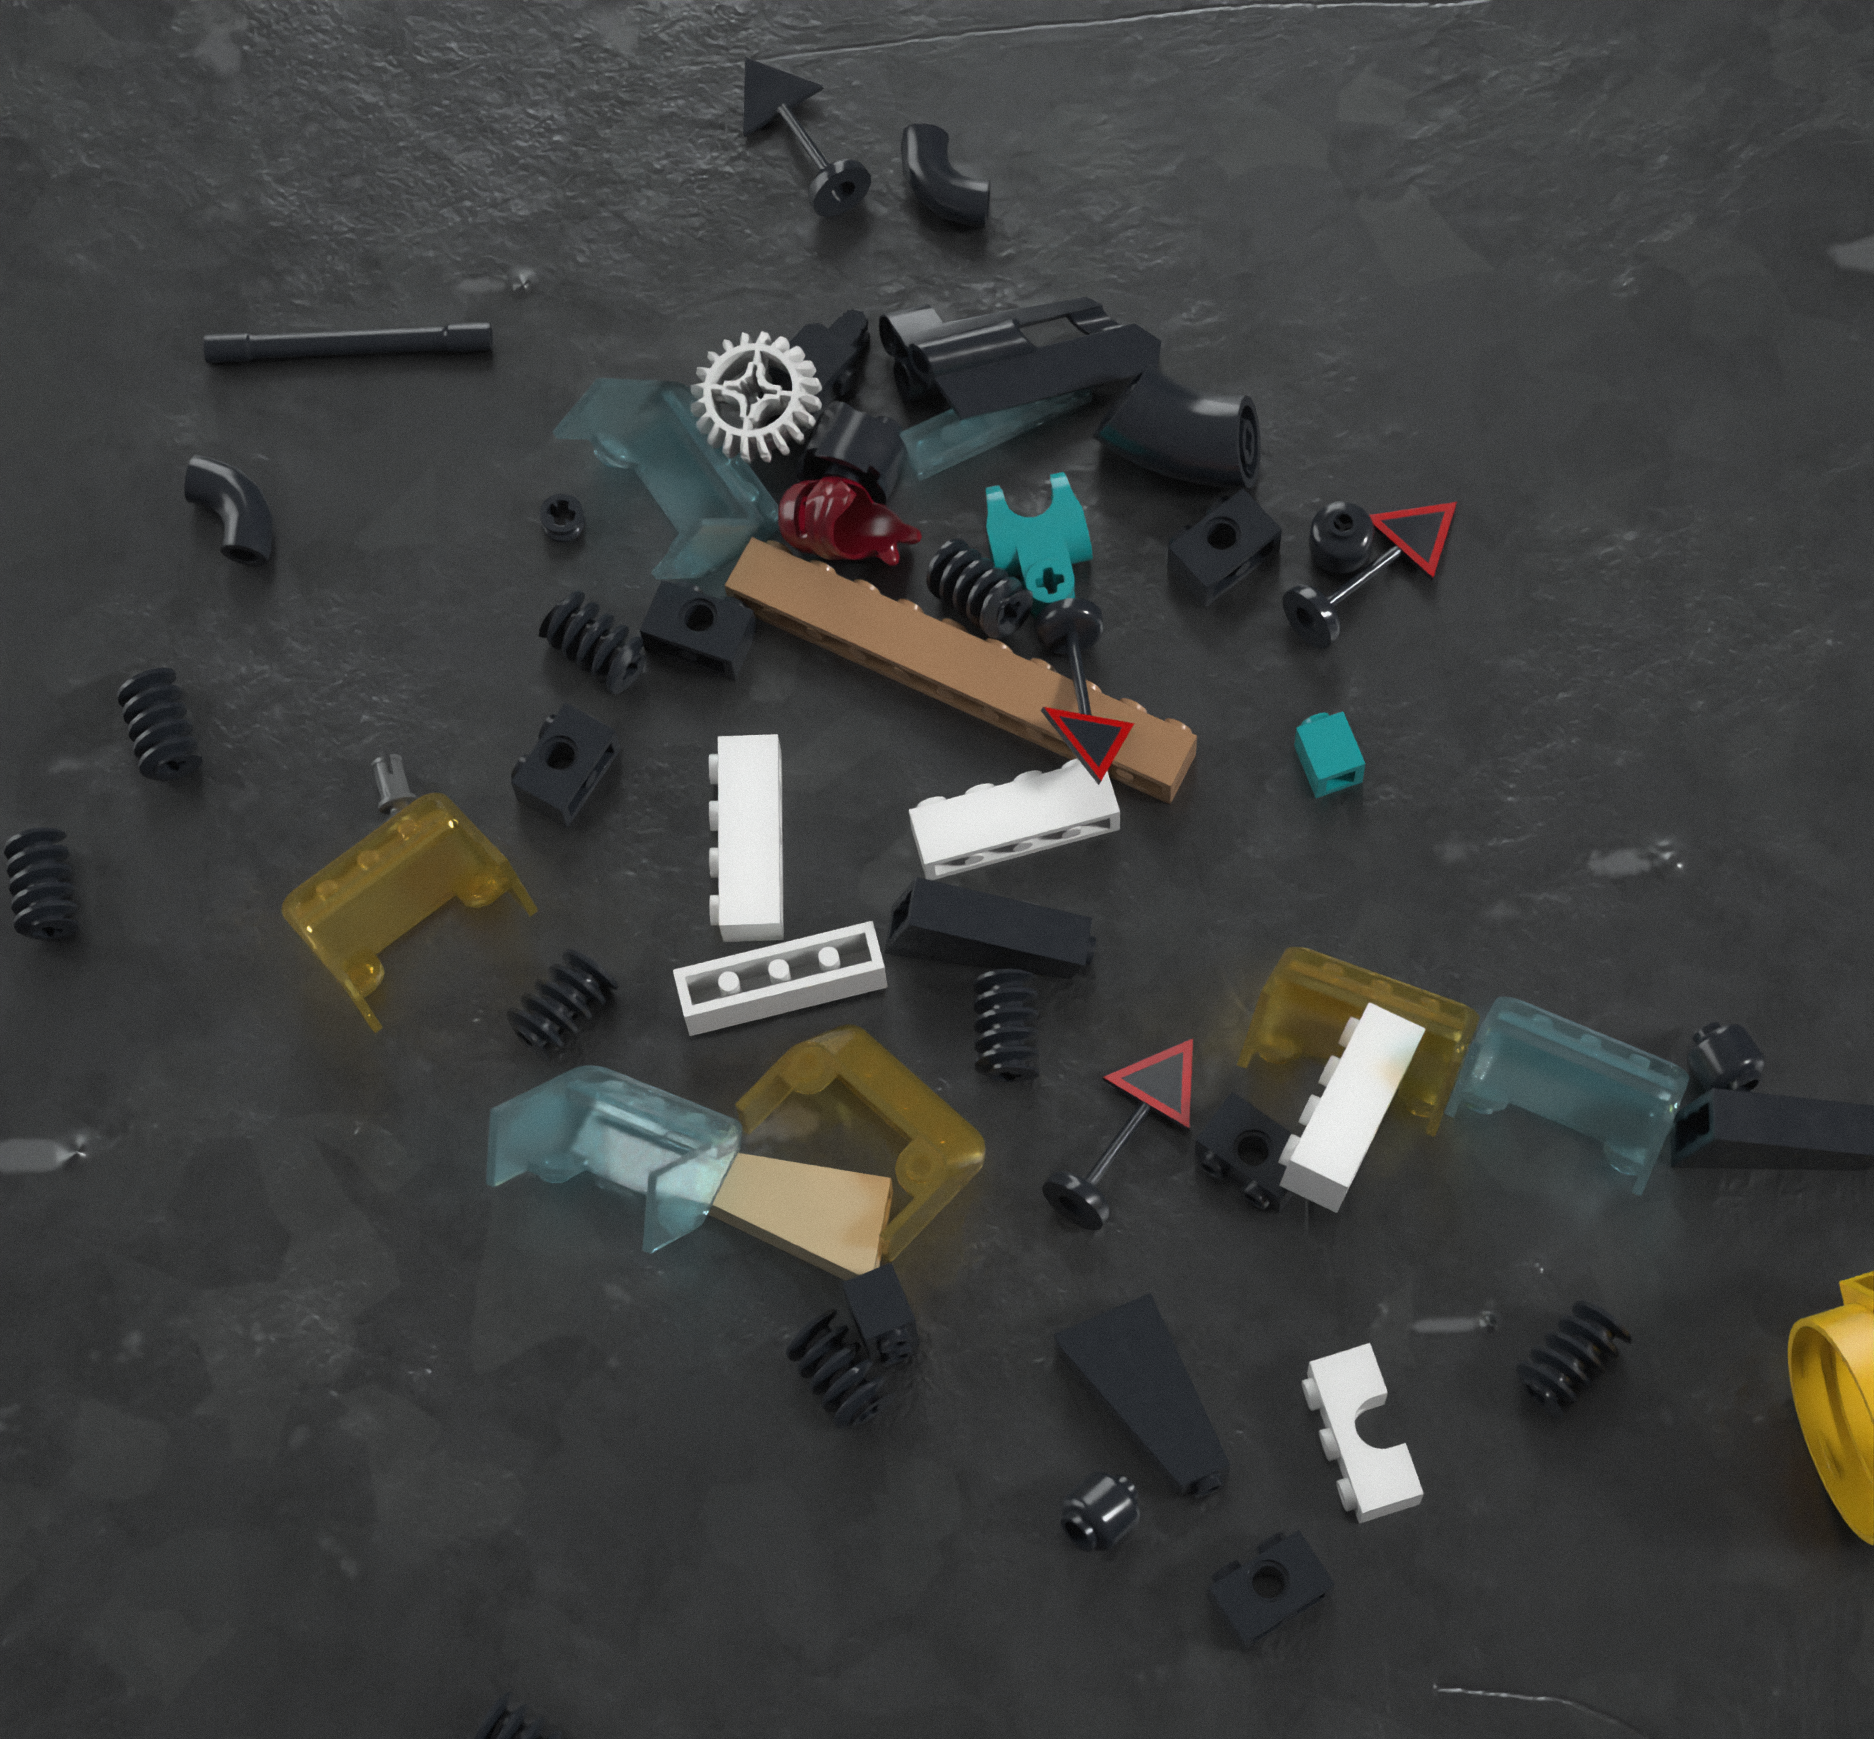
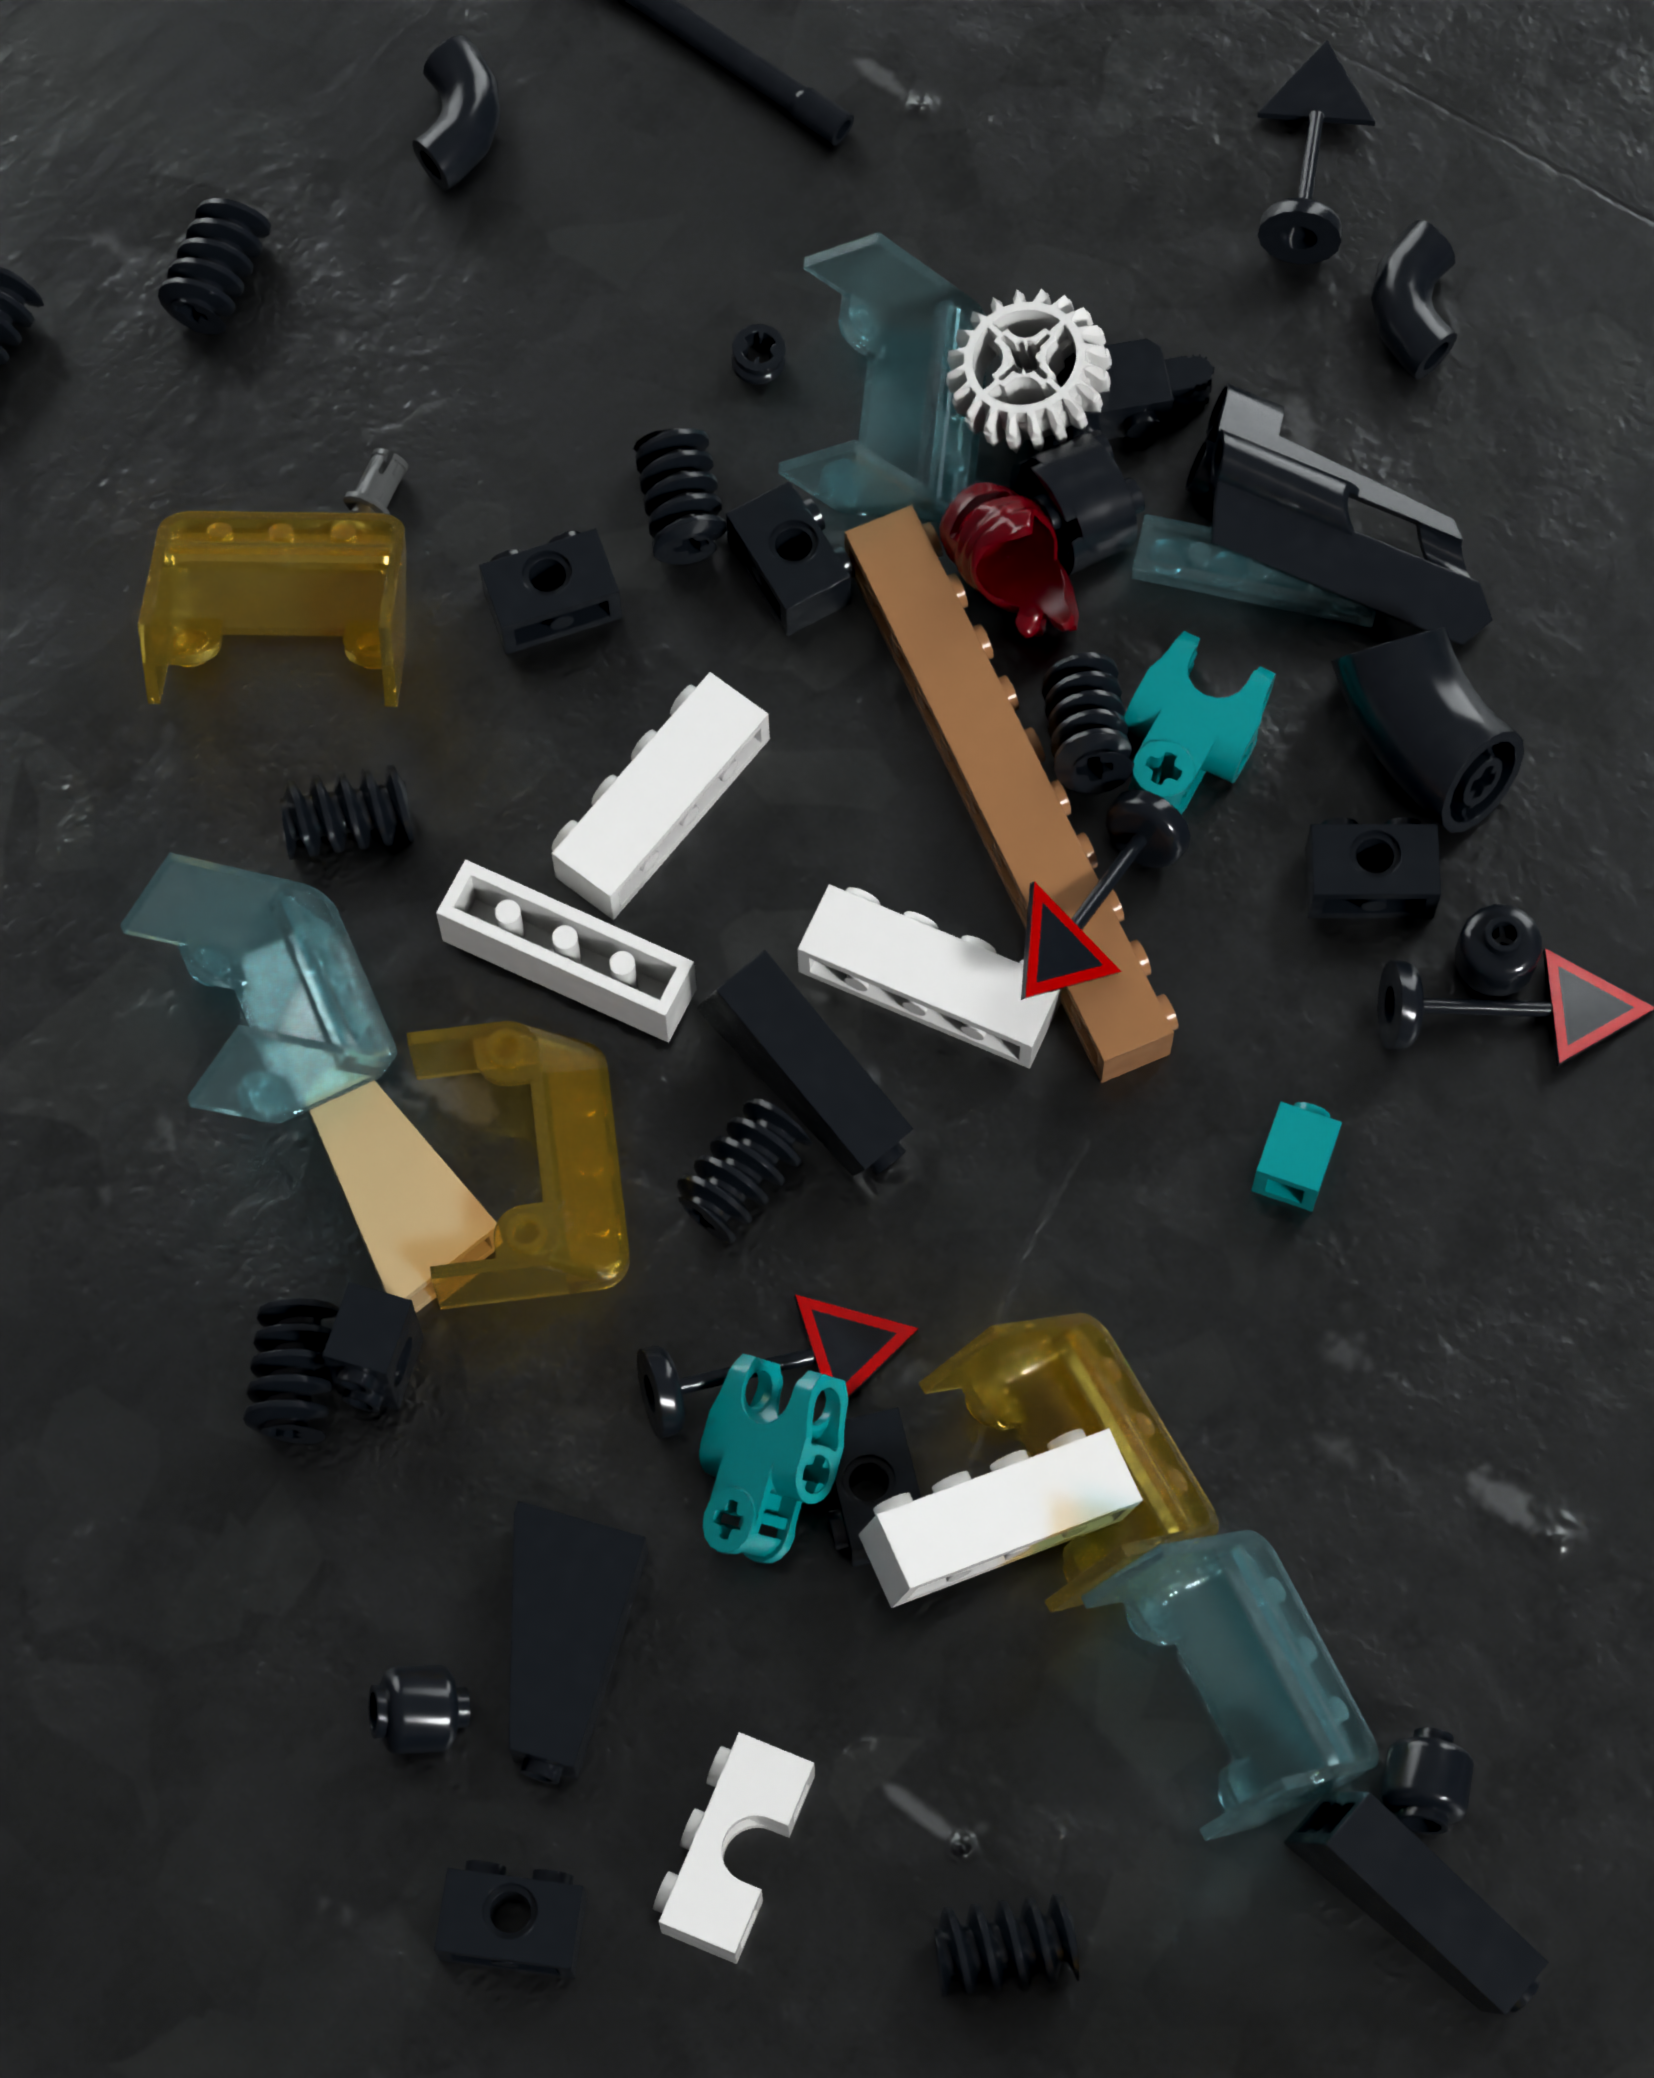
camera: 35 degrees right, 0 degrees up
none -> teal piece [699,1354,848,1564]

